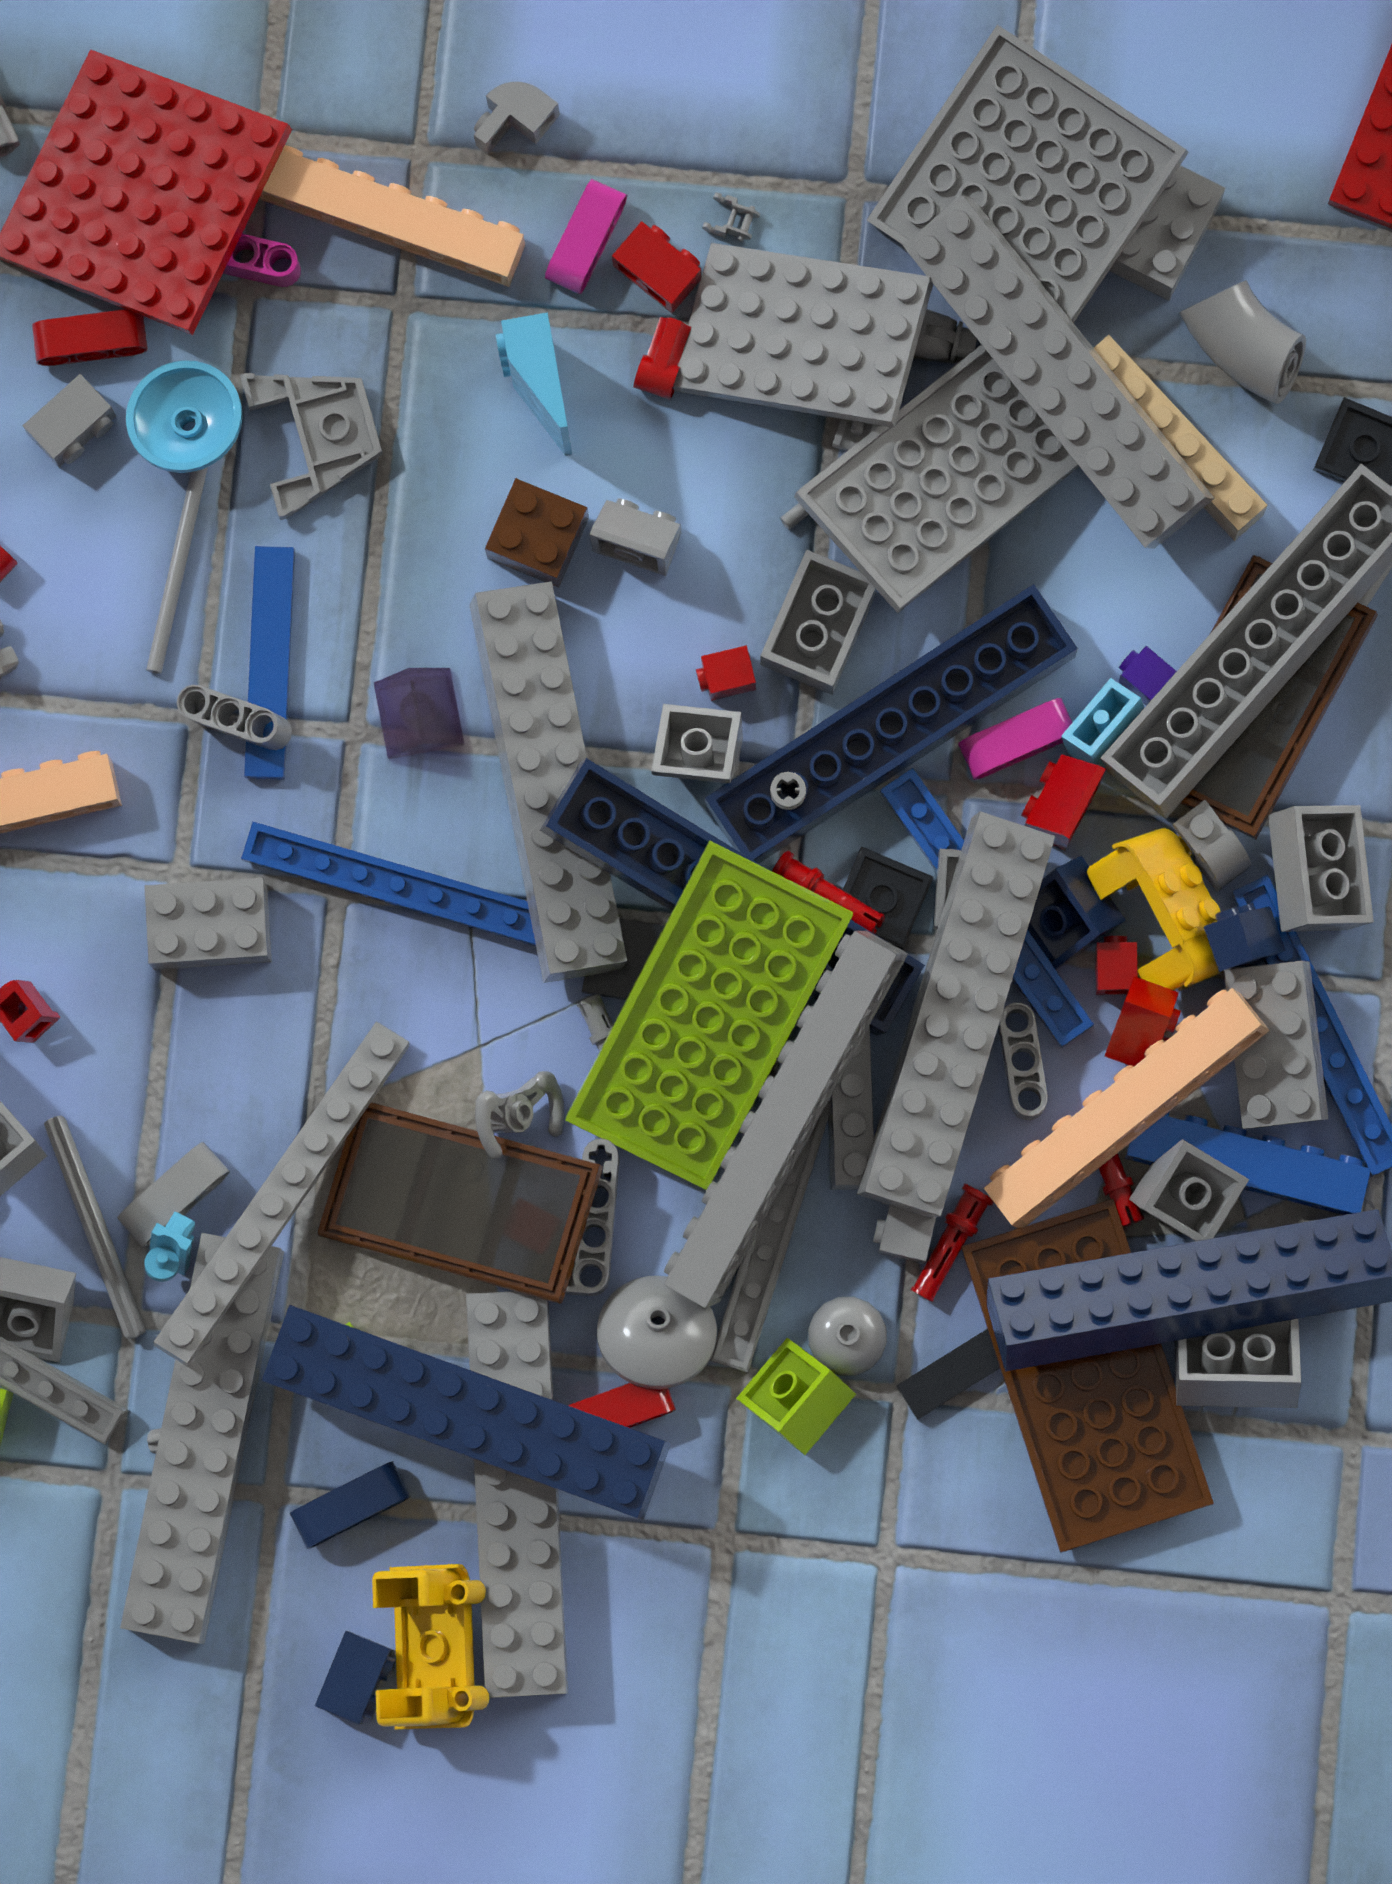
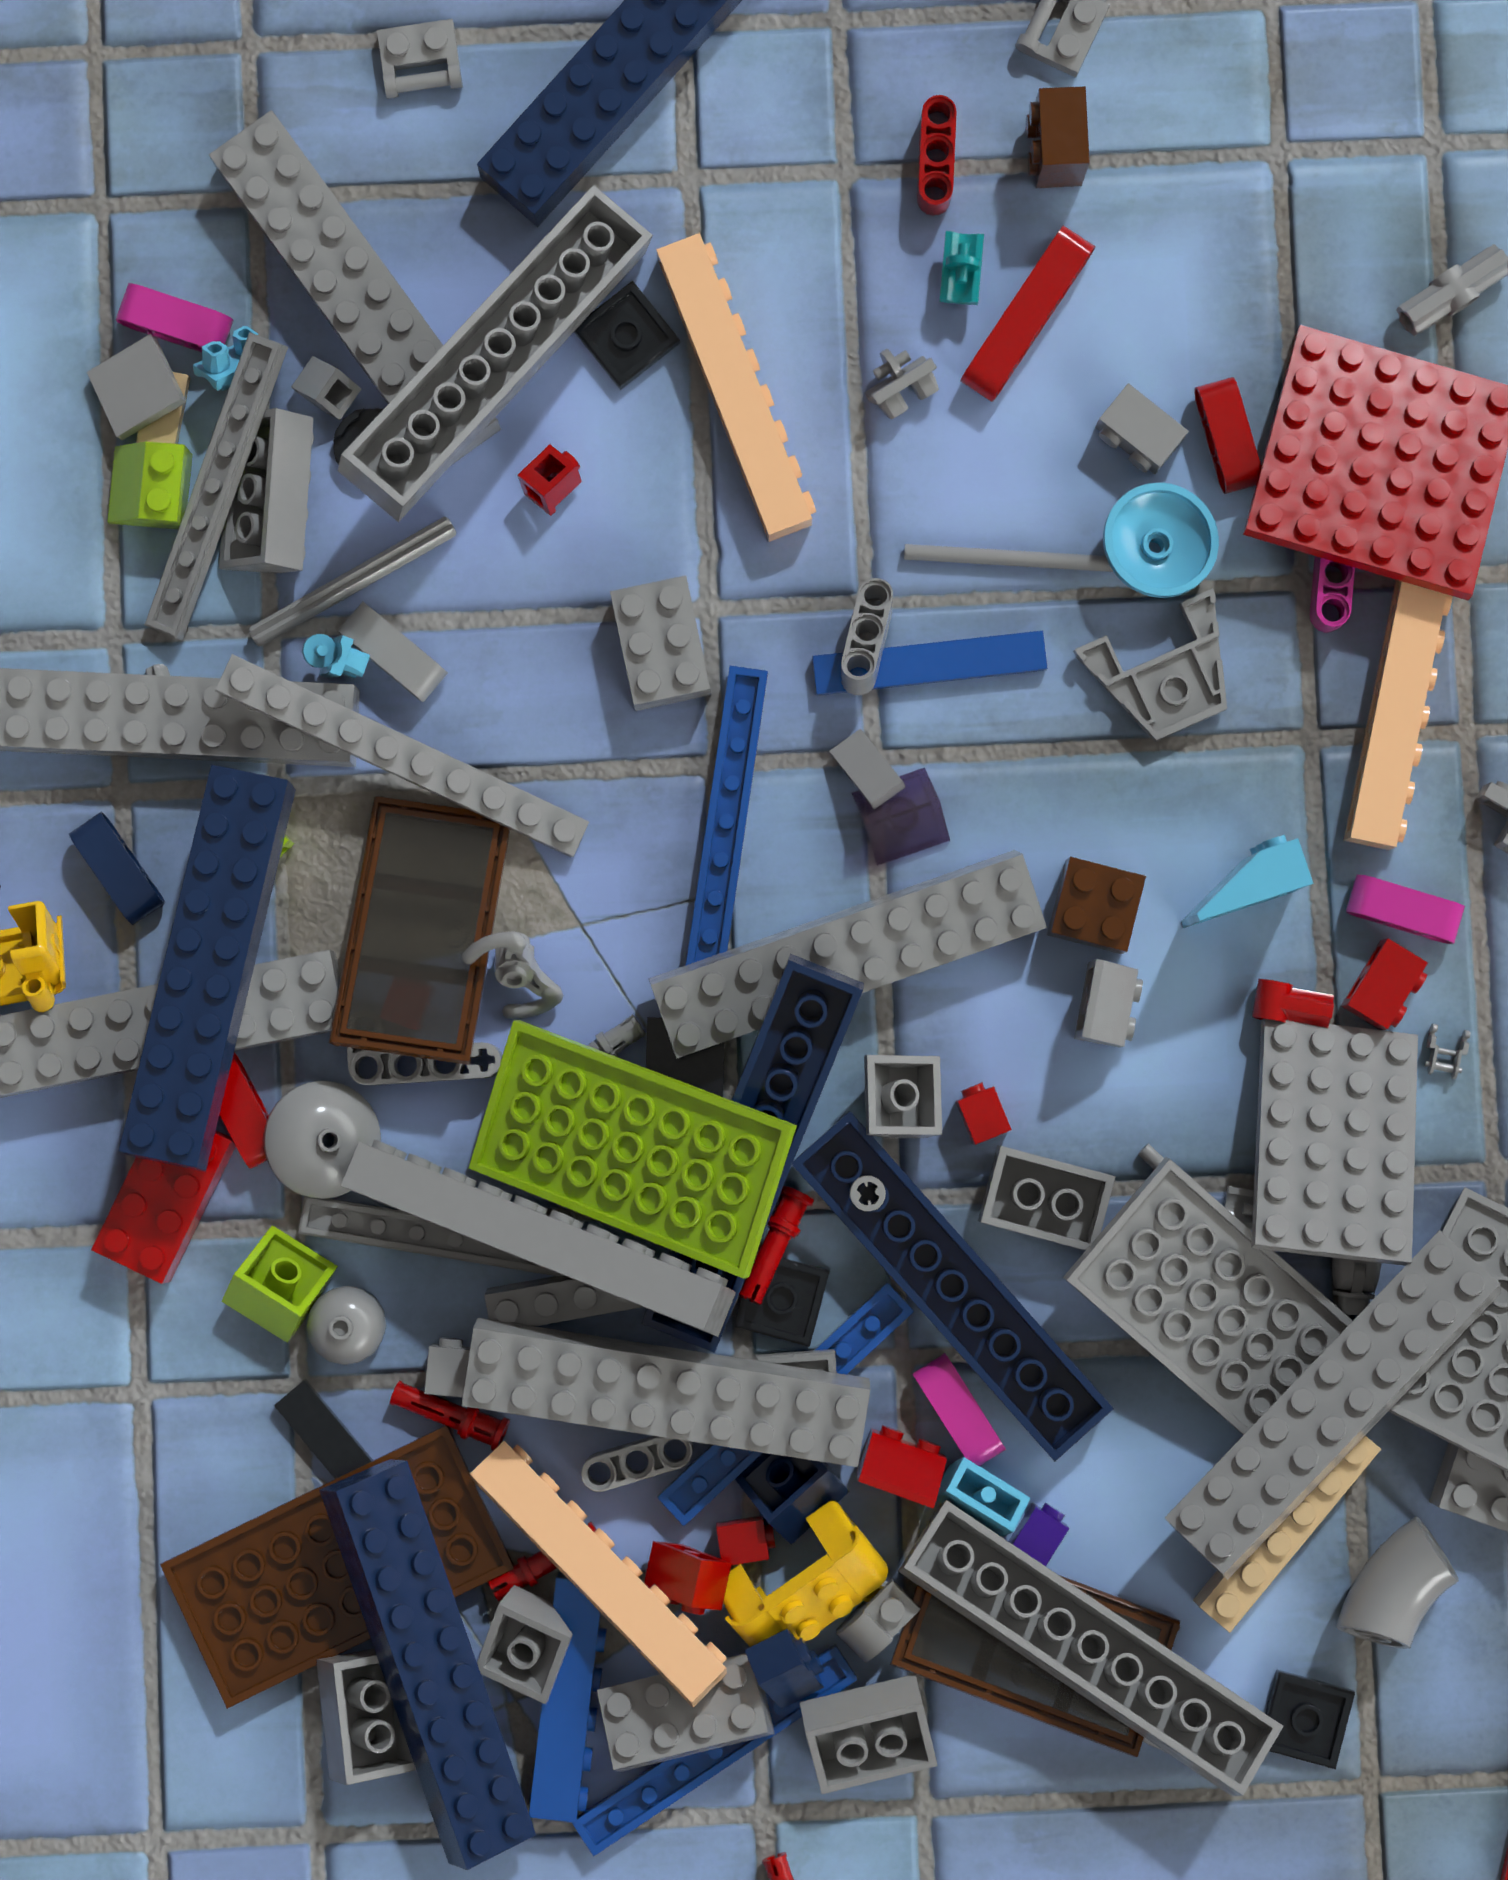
camera: 75 degrees right, 5 degrees up
none -> red brick [91,1130,236,1284]
none -> light grey tile [829,729,905,810]

